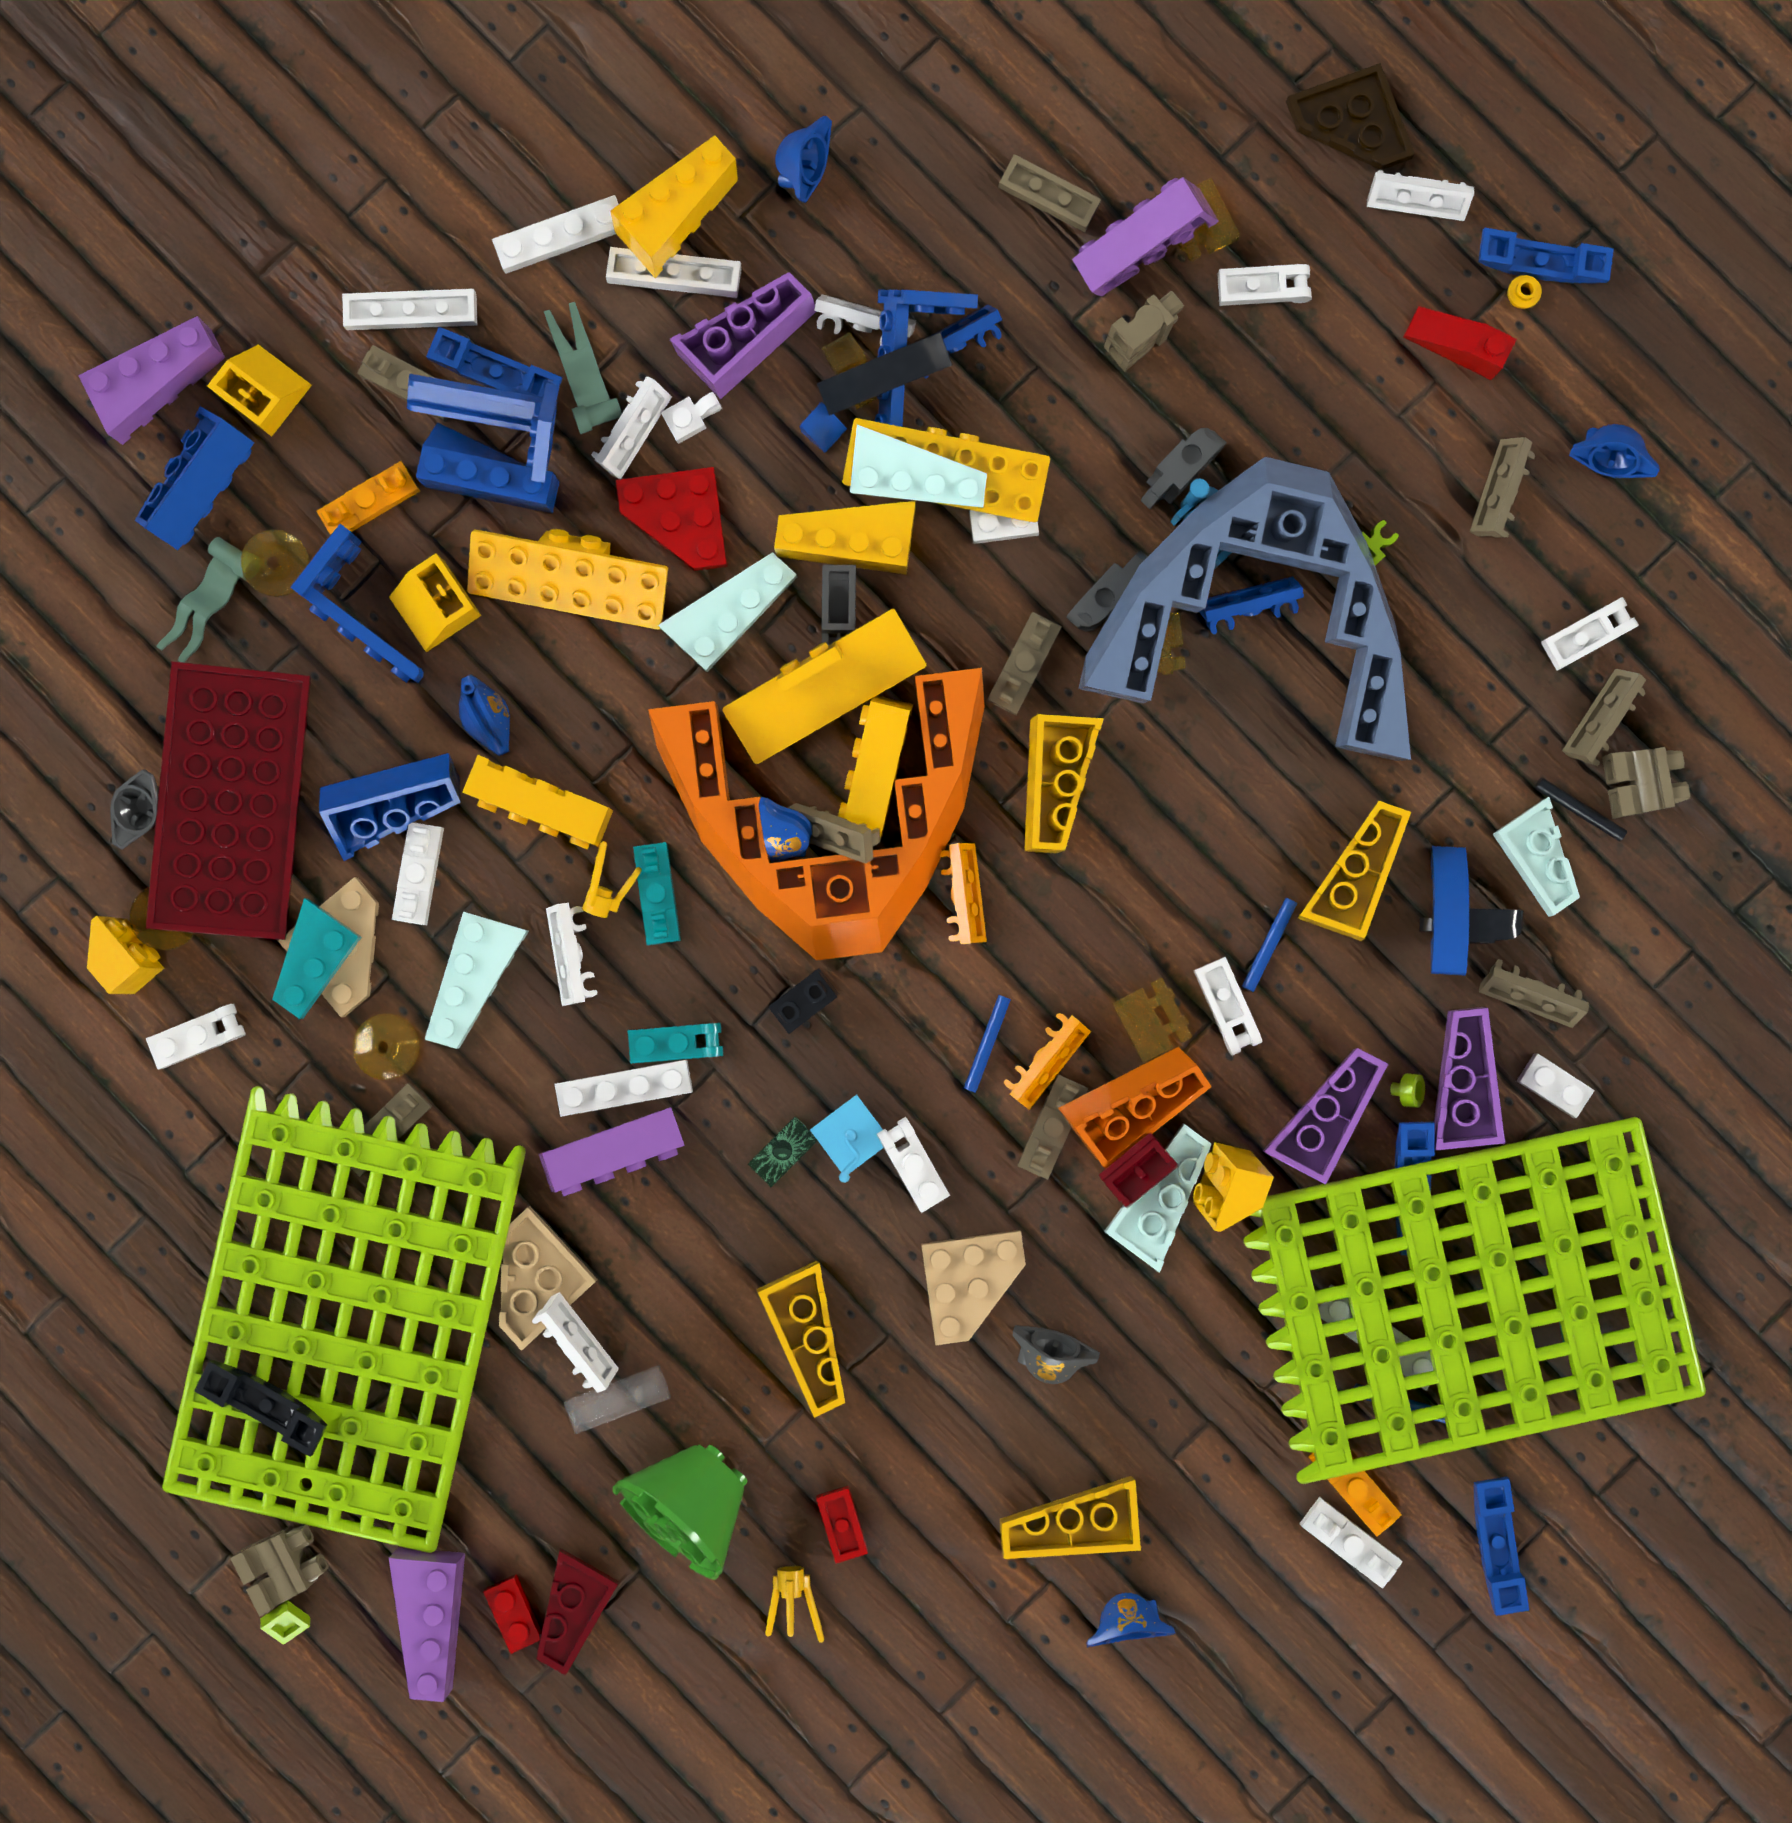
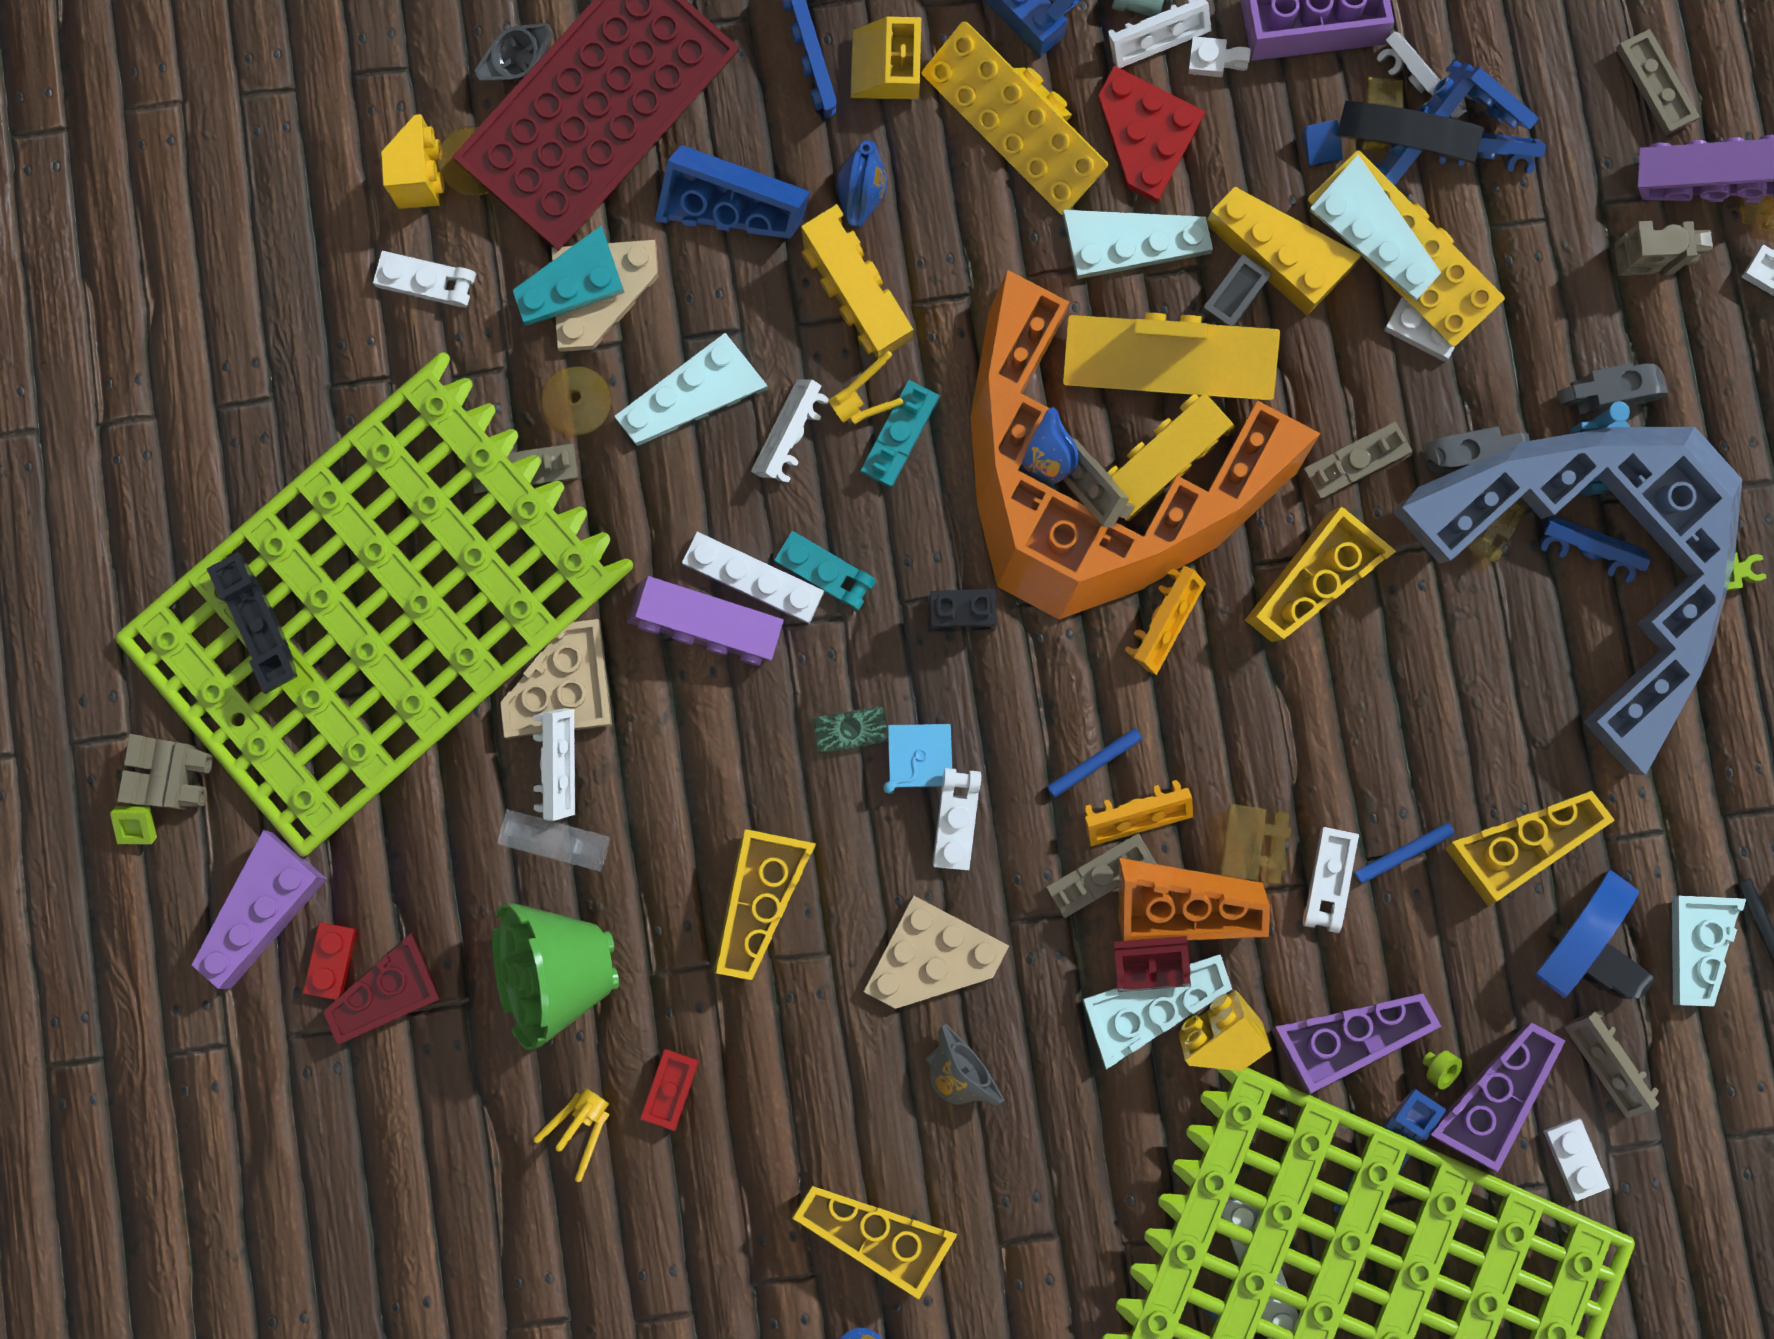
camera: 30 degrees right, 5 degrees down
white plate [392,823,444,926] -> none

